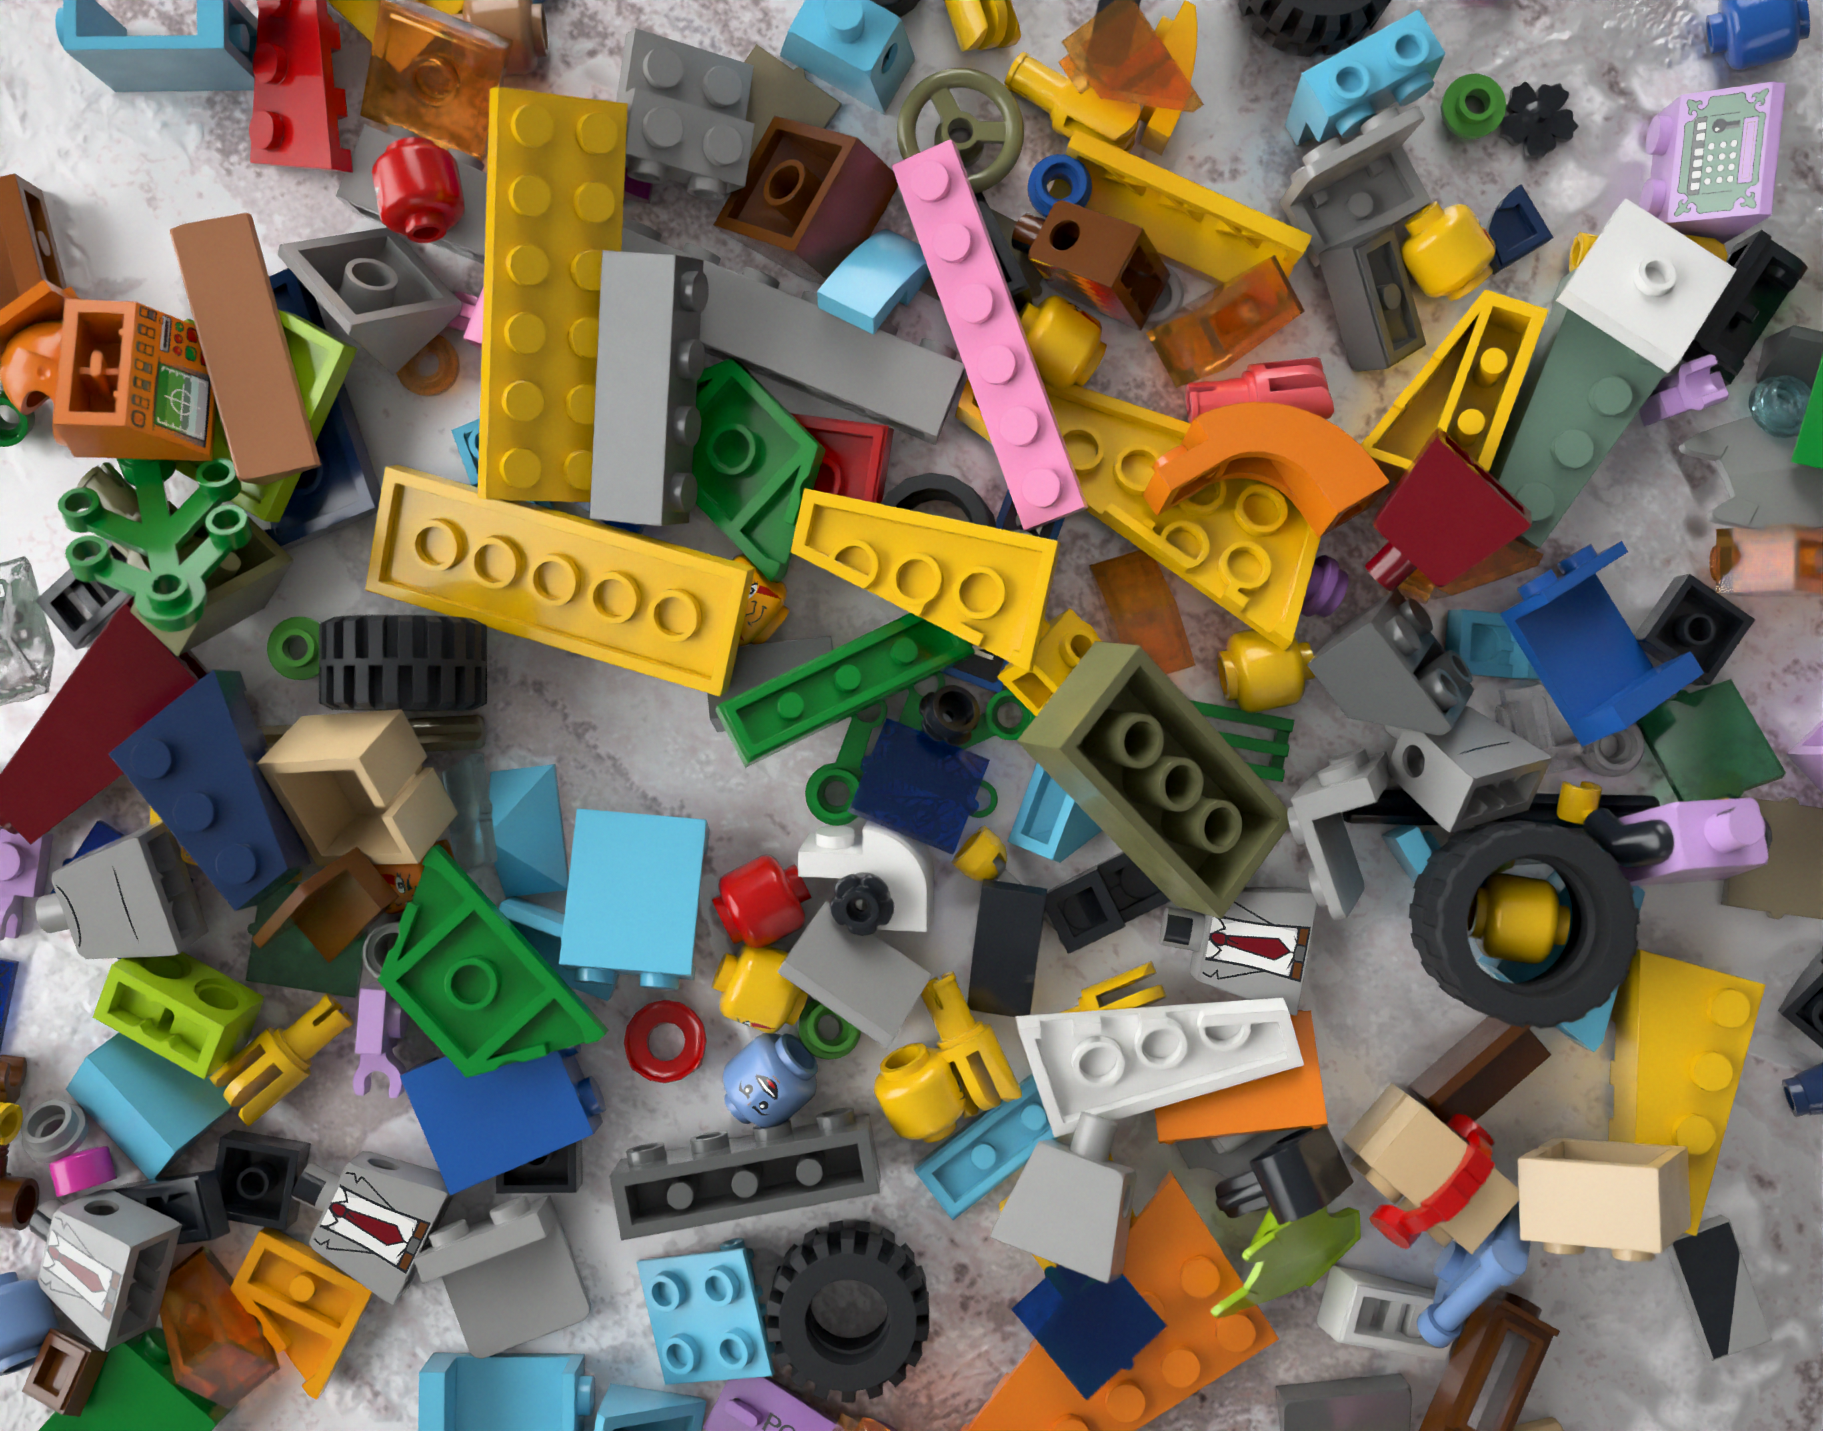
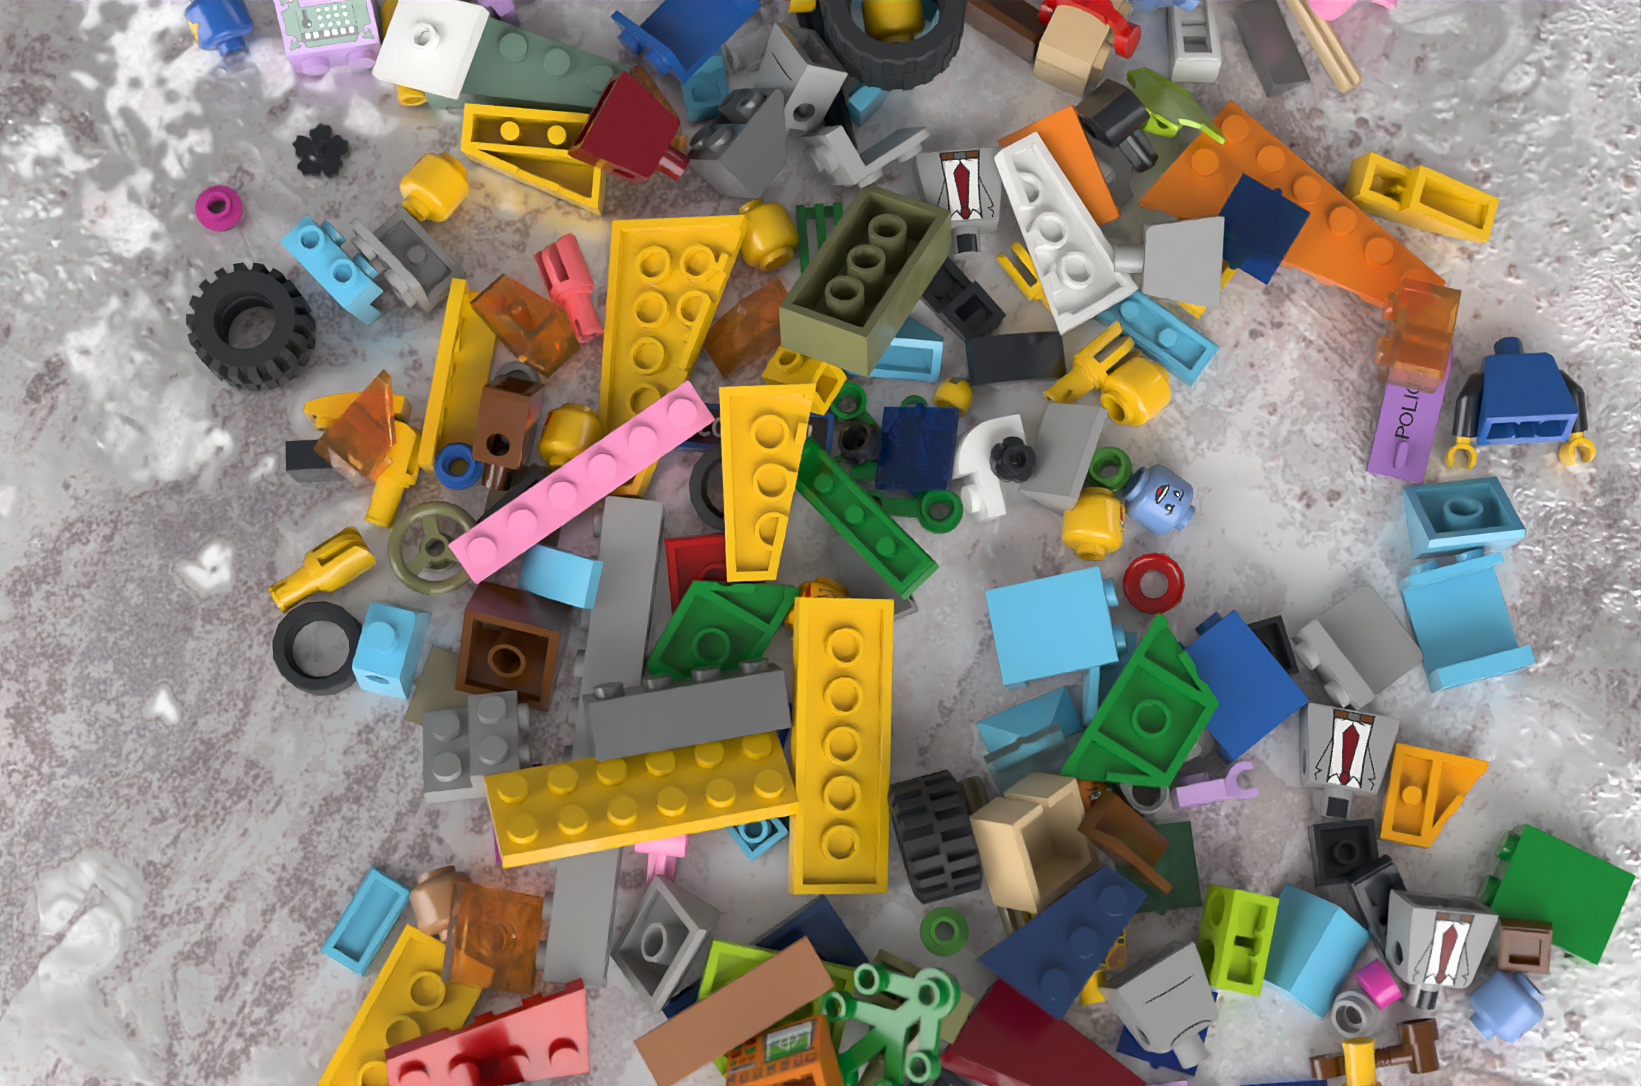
camera: 100 degrees left, 10 degrees down
clear orange slope [159,1245,280,1409] -> none
yellow arm [209,993,354,1127] -> none
red head [372,137,465,243] -> none
clear orange plate [396,334,460,397] -> none
dark grey brick [609,1108,881,1241] -> none
medium azure hinge [637,1238,776,1385] -> none
red head [712,854,812,948] -> none
black tyre [766,1220,930,1402] -> none
orange arch [1142,402,1390,538] -> none
medium lavender plate [1300,555,1349,617] -> none
dark grey slope [1319,224,1426,372] -> none
bright green plate [1440,74,1506,139] -> none
dark blue tile [1486,184,1554,275] -> none

